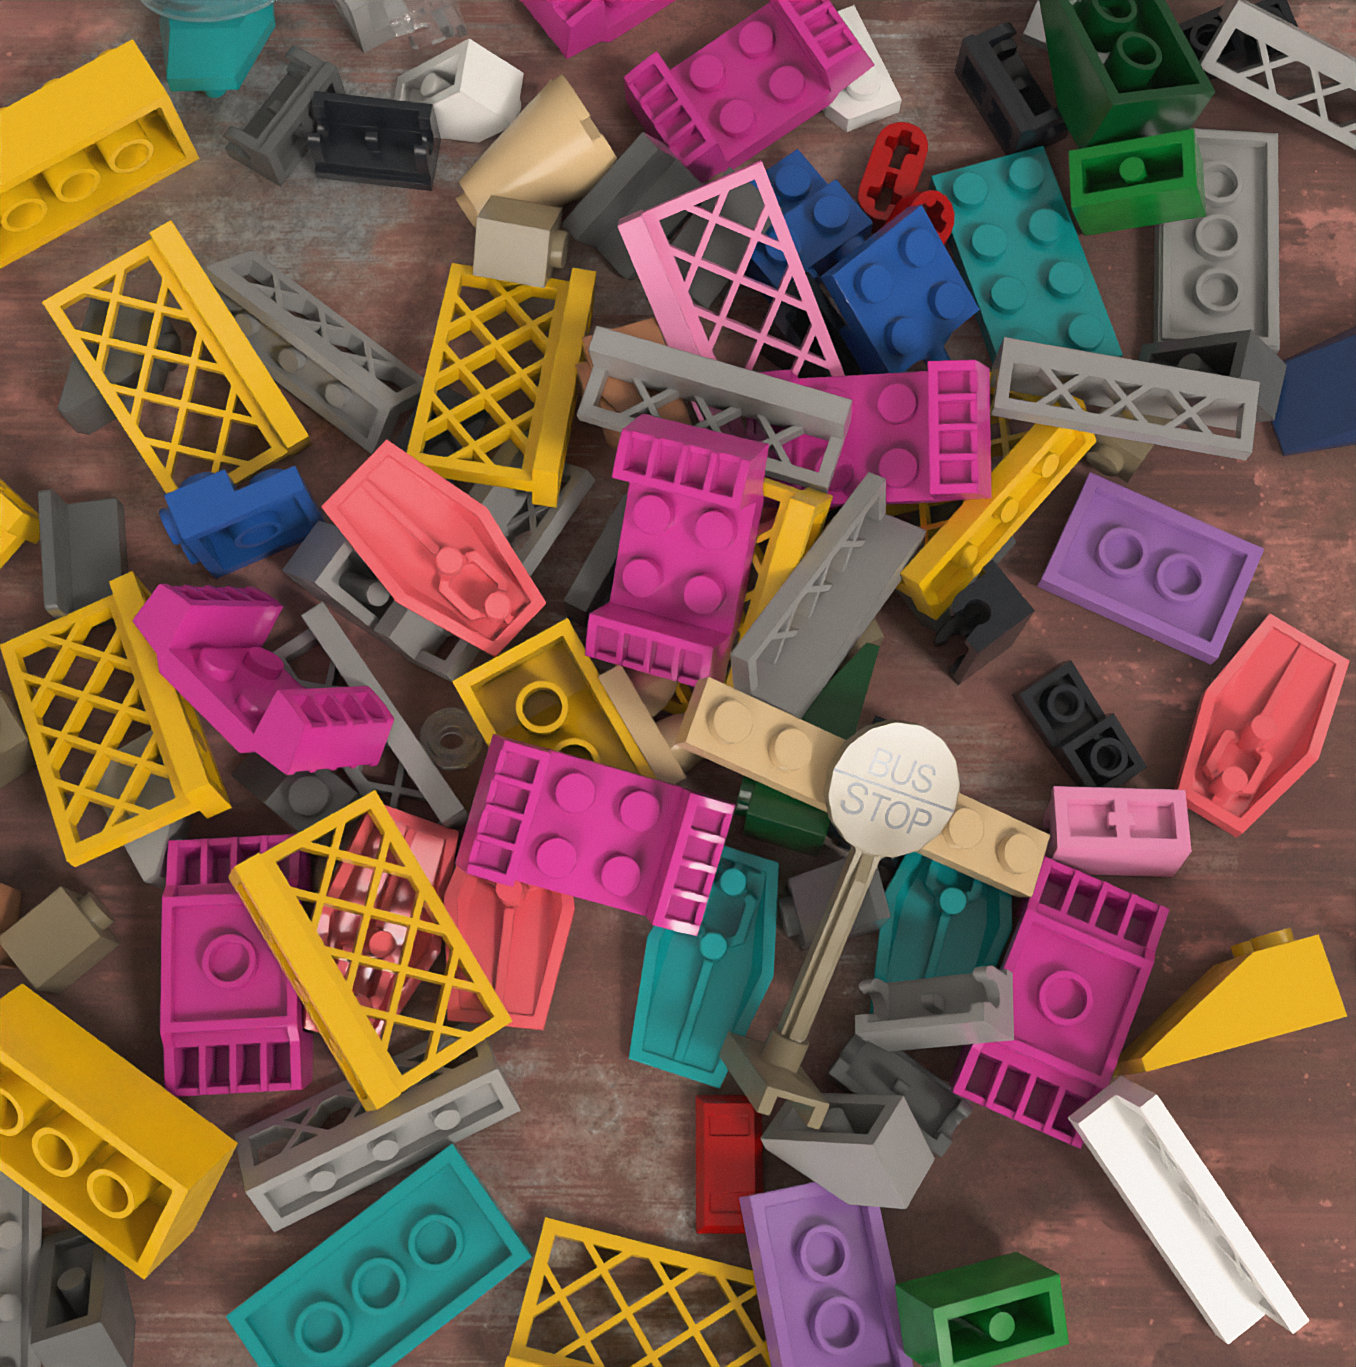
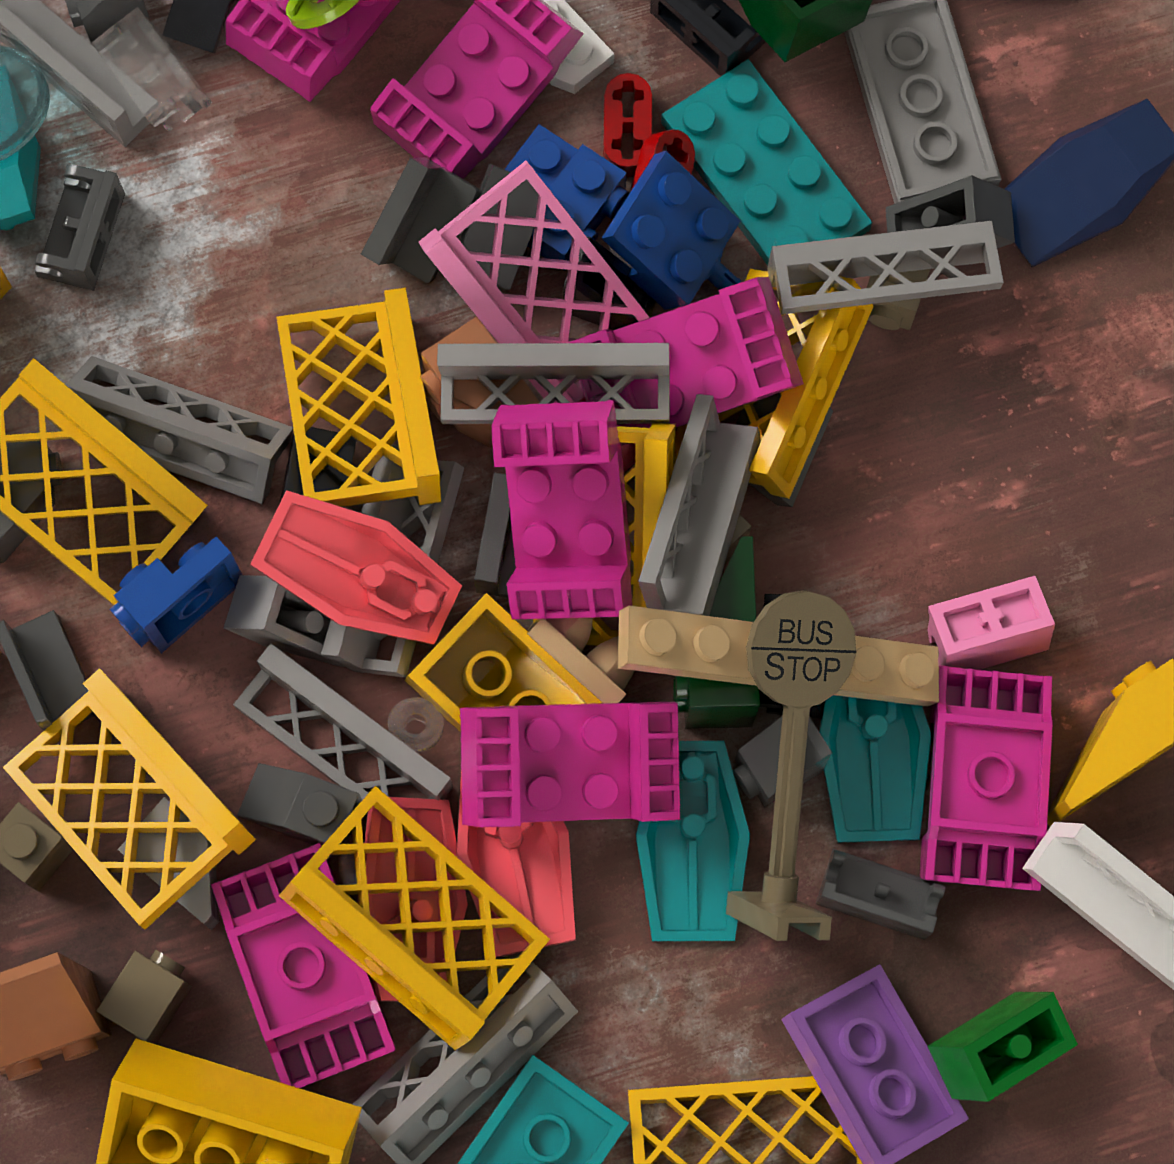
camera: 20 degrees left, 0 degrees up
dark pink plate [132,584,394,775] -> none
black hinge [308,91,441,191] -> none
white slope [394,39,524,143] -> none
tan cone [455,74,618,229] -> none
brick [473,195,569,288] -> none
red tile [695,1095,763,1234] -> none
light grey slope [760,1093,935,1209] -> none
light grey hinge [855,965,1014,1052] -> none
black hinge [933,560,1035,685] -> none
black slope [1012,660,1147,788] -> none
medium lavender plate [1037,472,1264,665] -> none
green brick [1069,128,1206,236] -> none
coral piece [1174,614,1350,838] -> none

